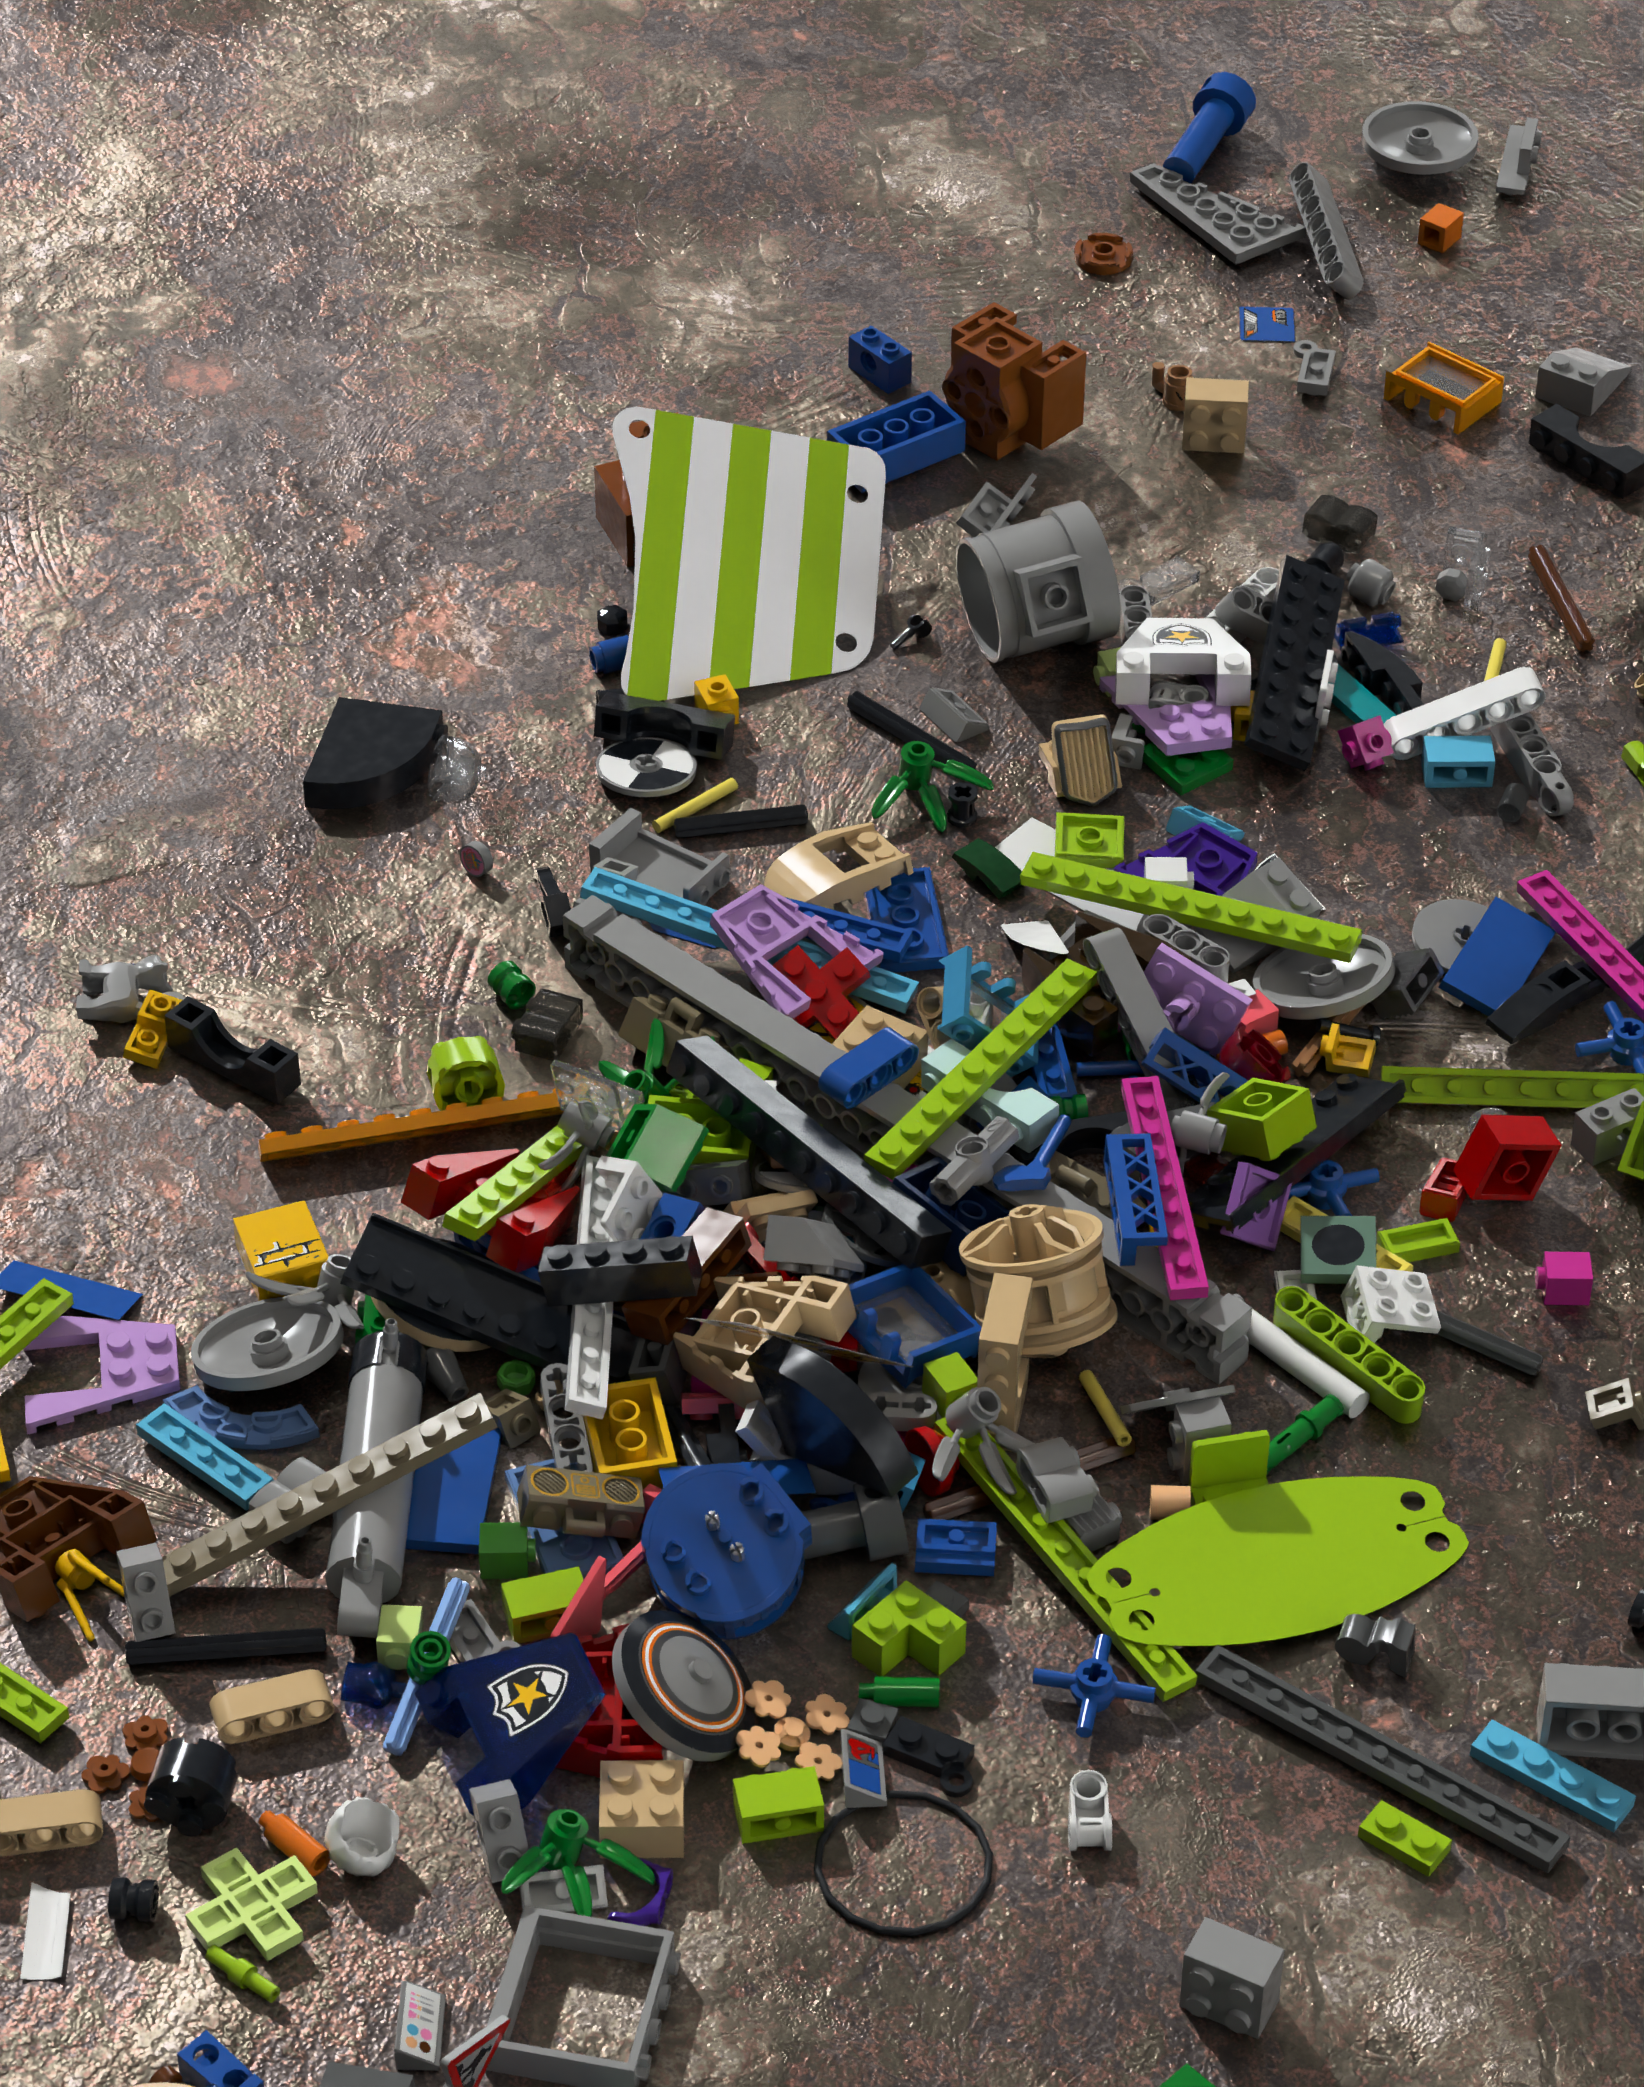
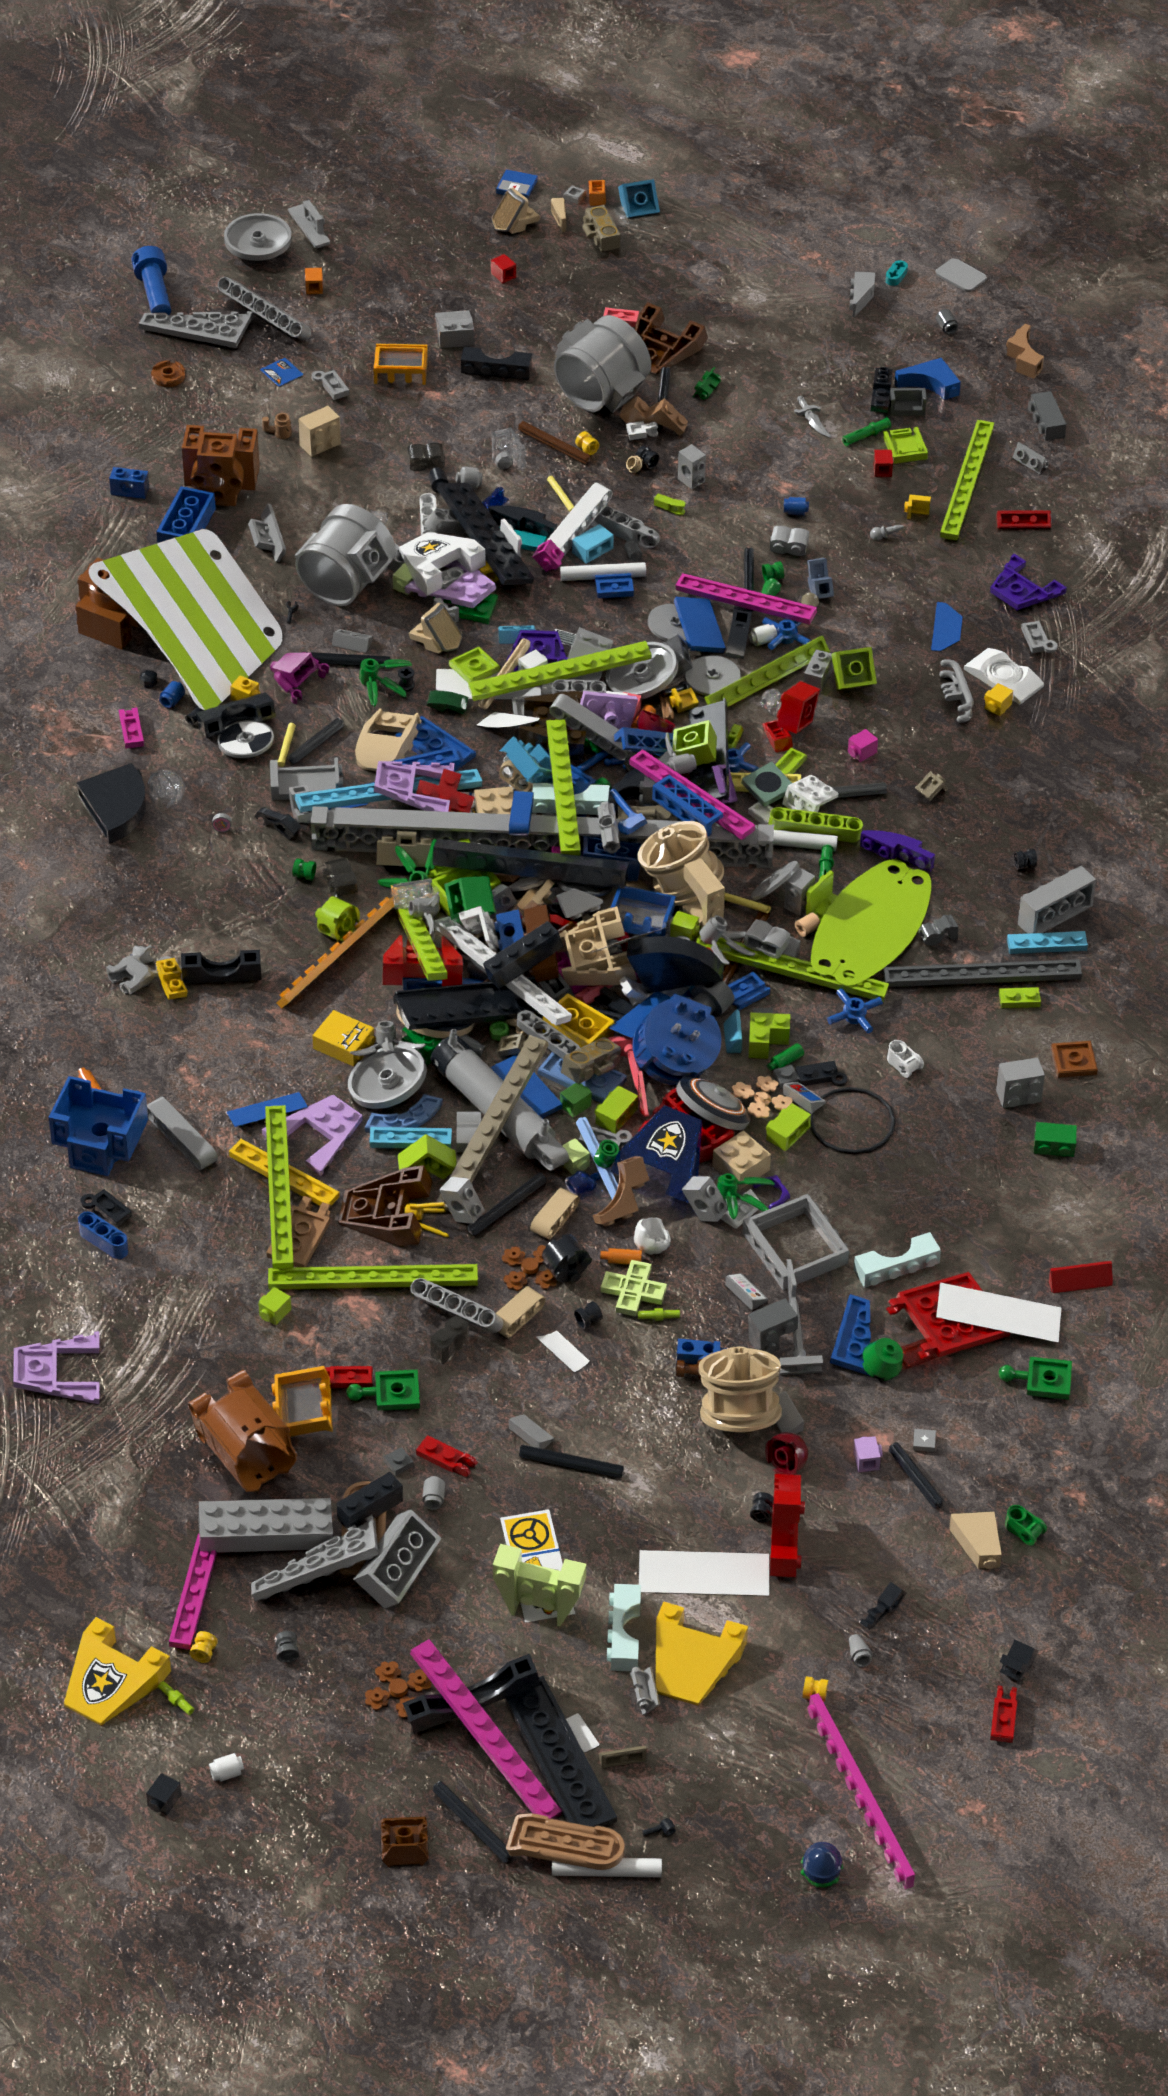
camera: 40 degrees left, 5 degrees up
none -> dark pink plate [118,707,144,749]
none -> magenta torso [270,652,329,704]
none -> lime brick [398,1134,457,1179]
none -> tan axle [479,638,531,710]
none -> white piece [560,562,646,581]
none -> yellow wheel [575,431,599,455]
none -> medium nougat arch [593,1156,650,1226]
none -> blue plate [595,573,634,598]
none -> light grey piece [685,656,741,696]
none -> lime bar [728,724,744,749]
none -> white brick [749,624,777,646]
none -> dark purple slope [860,830,935,872]
none -> dark orange tile [1051,1041,1098,1078]

